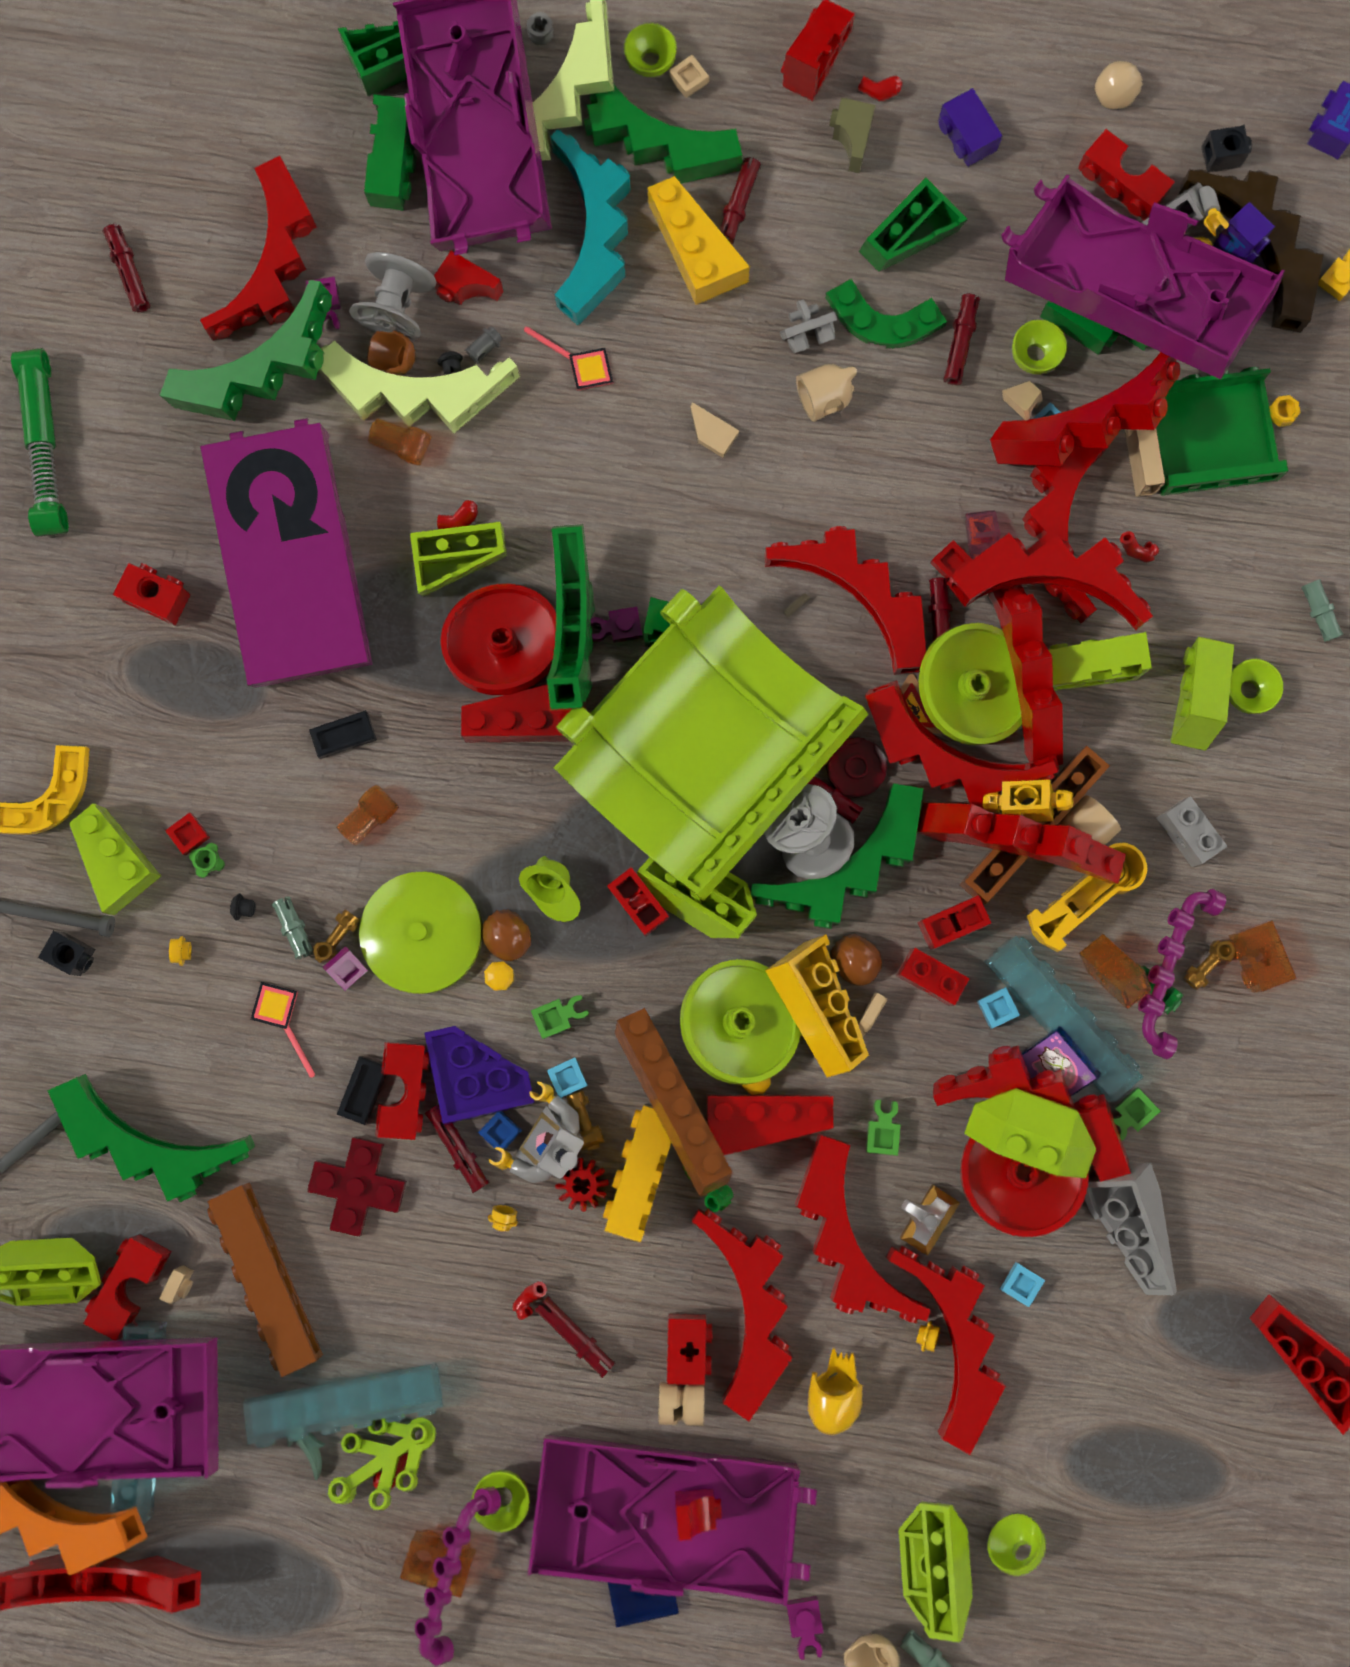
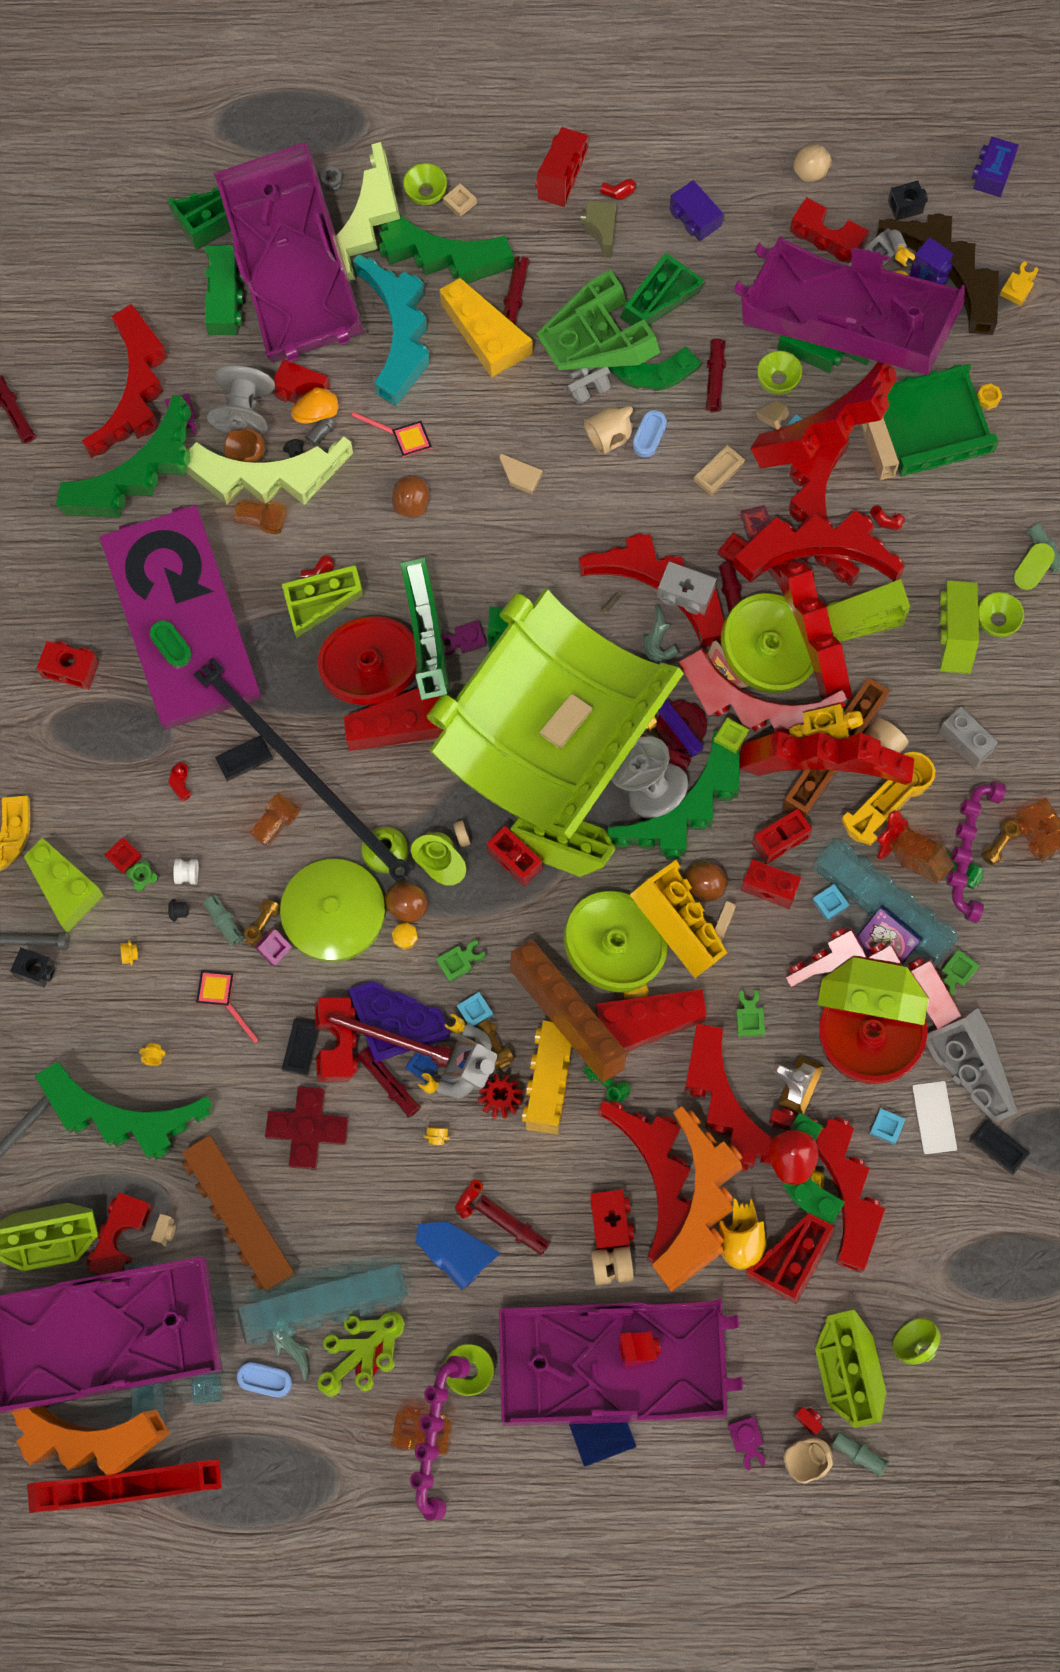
camera: 10 degrees left, 10 degrees down
none -> yellow plate [139,1043,166,1066]
none -> green tile [150,621,192,668]
none -> red arm [168,762,192,802]
none -> white wheel [174,858,199,885]
none -> clear light blue piece [192,1376,222,1405]
none -> black hinge [193,657,410,882]
none -> light blue tile [237,1362,292,1398]
none -> light orange hat [291,388,339,424]
none -> dark red piece [327,1013,452,1068]
none -> lime piece [362,826,409,874]
none -> dark orange hair [392,475,430,517]
none -> blue panel [416,1222,500,1290]
none -> tan tile [453,820,471,847]
none -> bright green wedge [536,269,660,370]
none -> tan tile [540,693,593,749]
none -> light blue tile [633,410,667,457]
none -> sand green piece [642,604,679,664]
none -> orange arch [652,1106,743,1292]
none -> light grey brick [657,562,717,615]
none -> dark purple axle [658,699,703,756]
none -> tan tile [693,445,746,496]
none -> lime tile [714,718,749,754]
none -> red wedge [746,1213,835,1305]
none -> red hat [769,1130,818,1185]
none -> green plate [782,1113,845,1225]
none -> red plate [793,1406,824,1436]
none -> red plate [877,810,909,860]
none -> white sticker [913,1081,957,1154]
none -> black tile [969,1119,1030,1175]
none -> lime tile [1014,543,1055,590]

